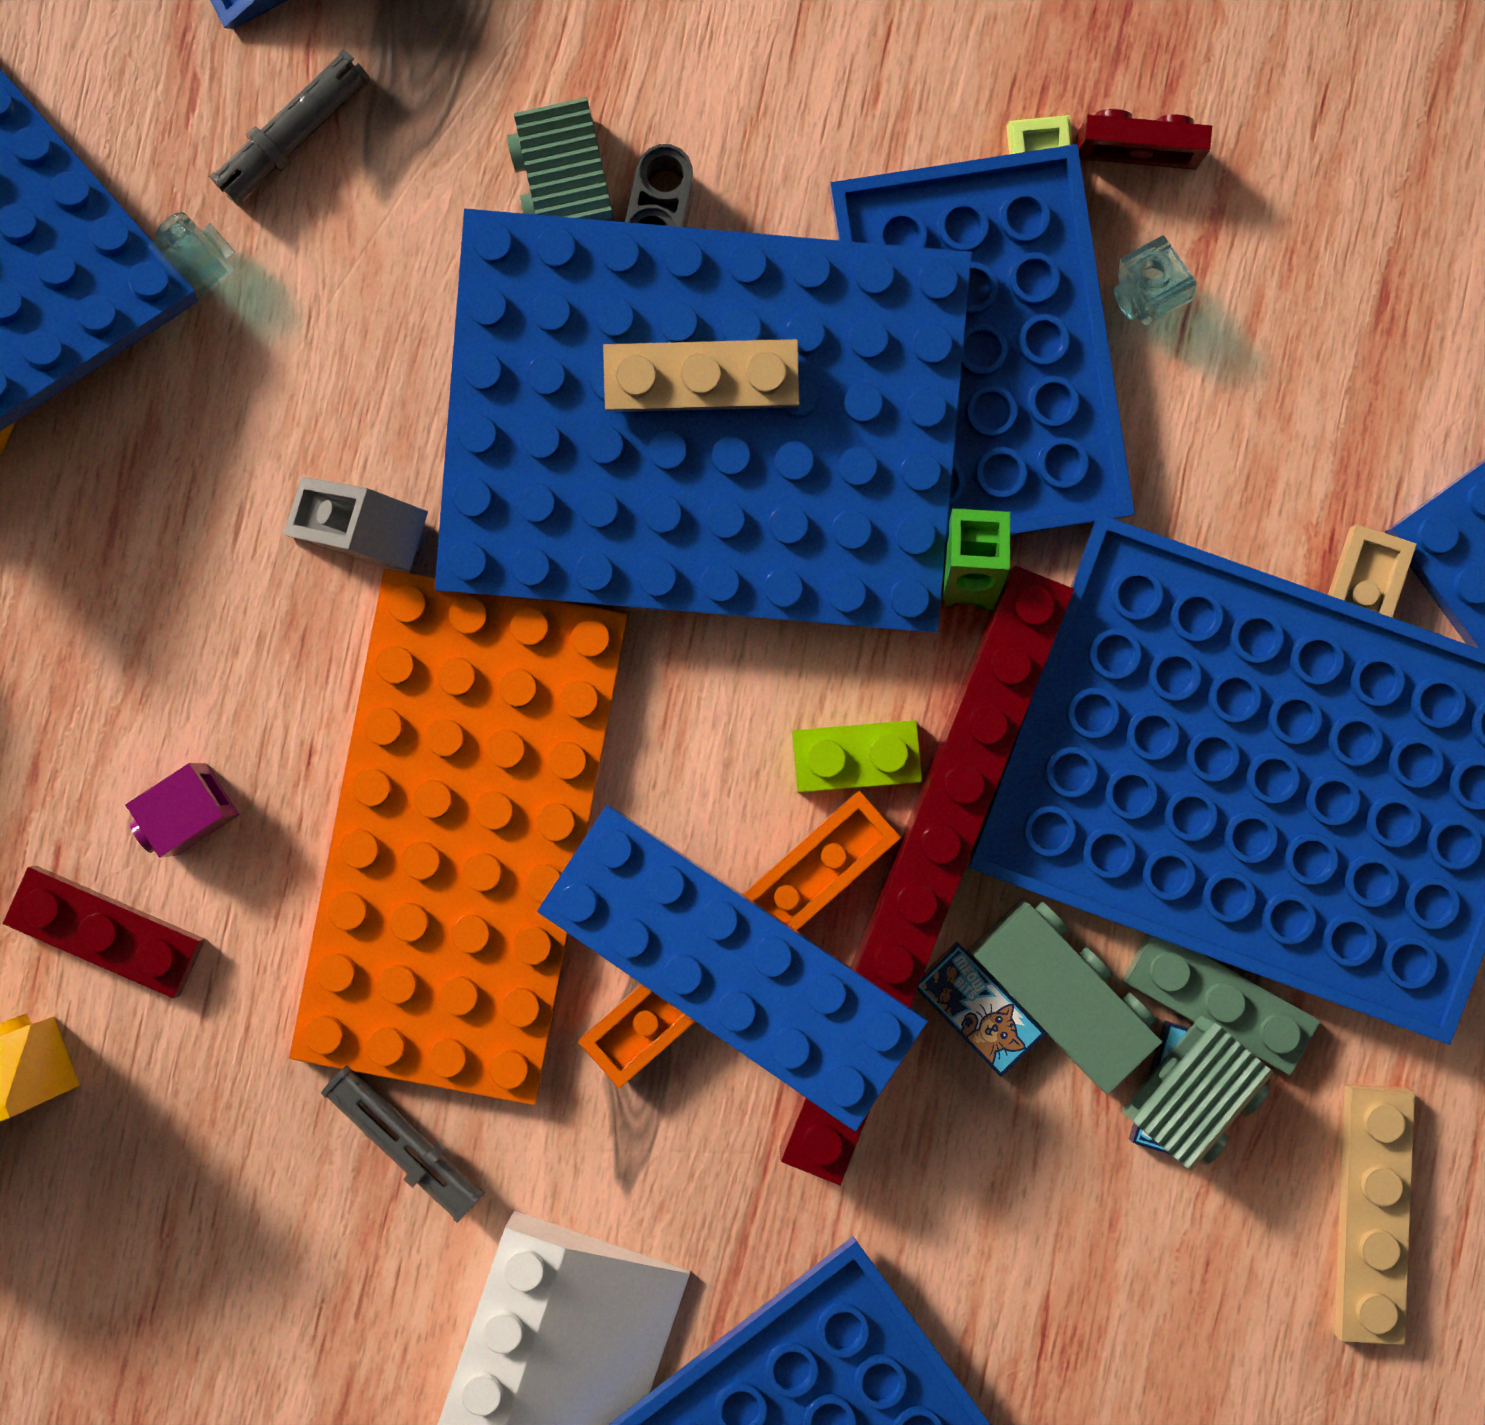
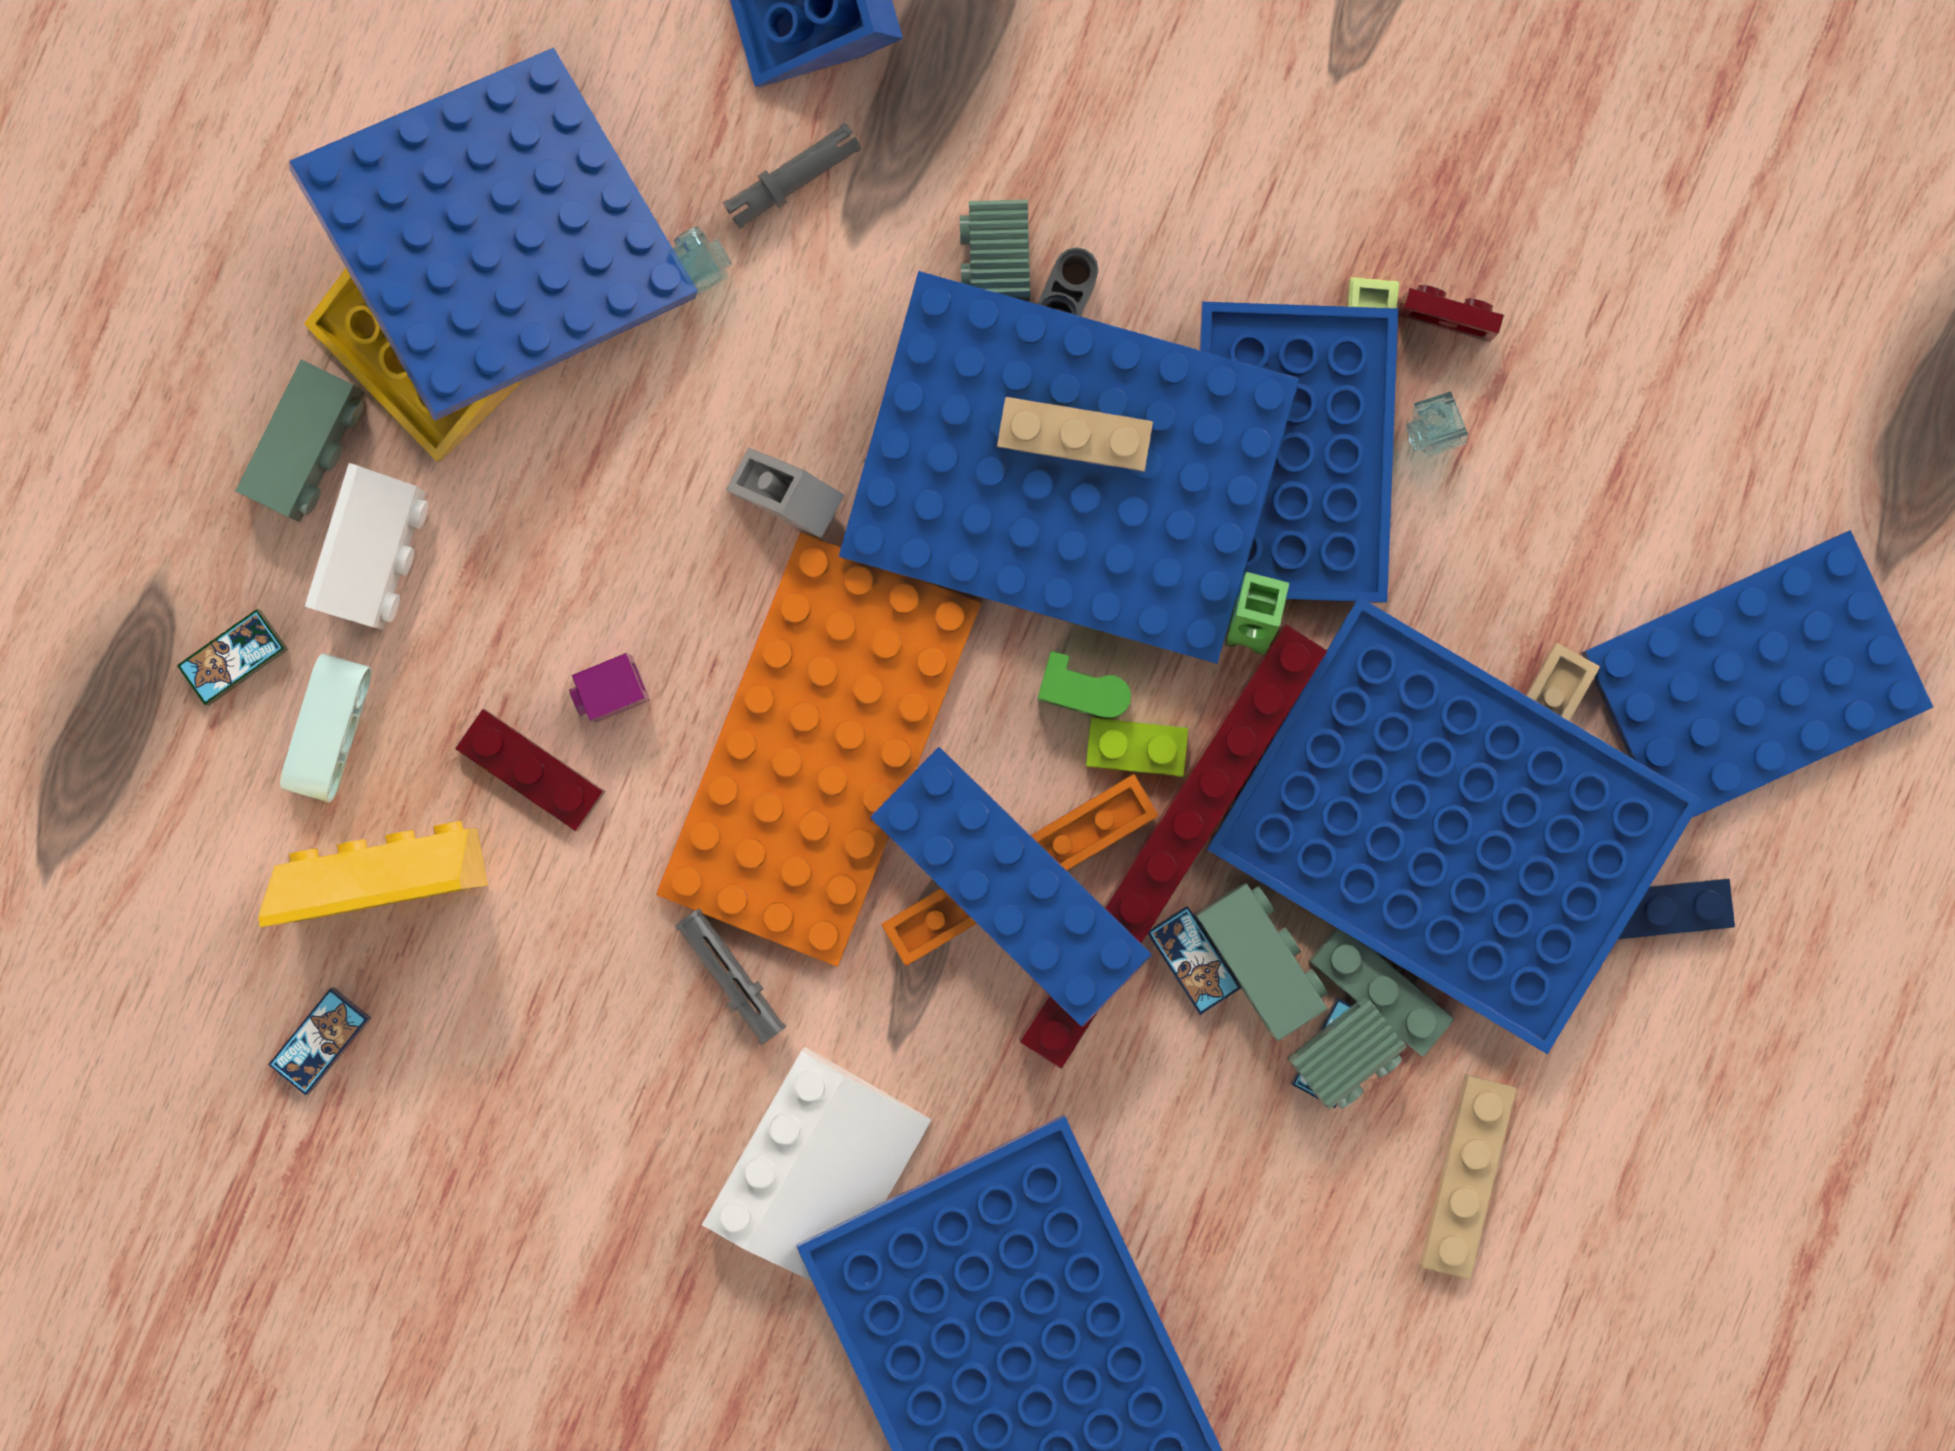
camera: 10 degrees right, 0 degrees up
none -> bright green leg [1037,651,1131,719]

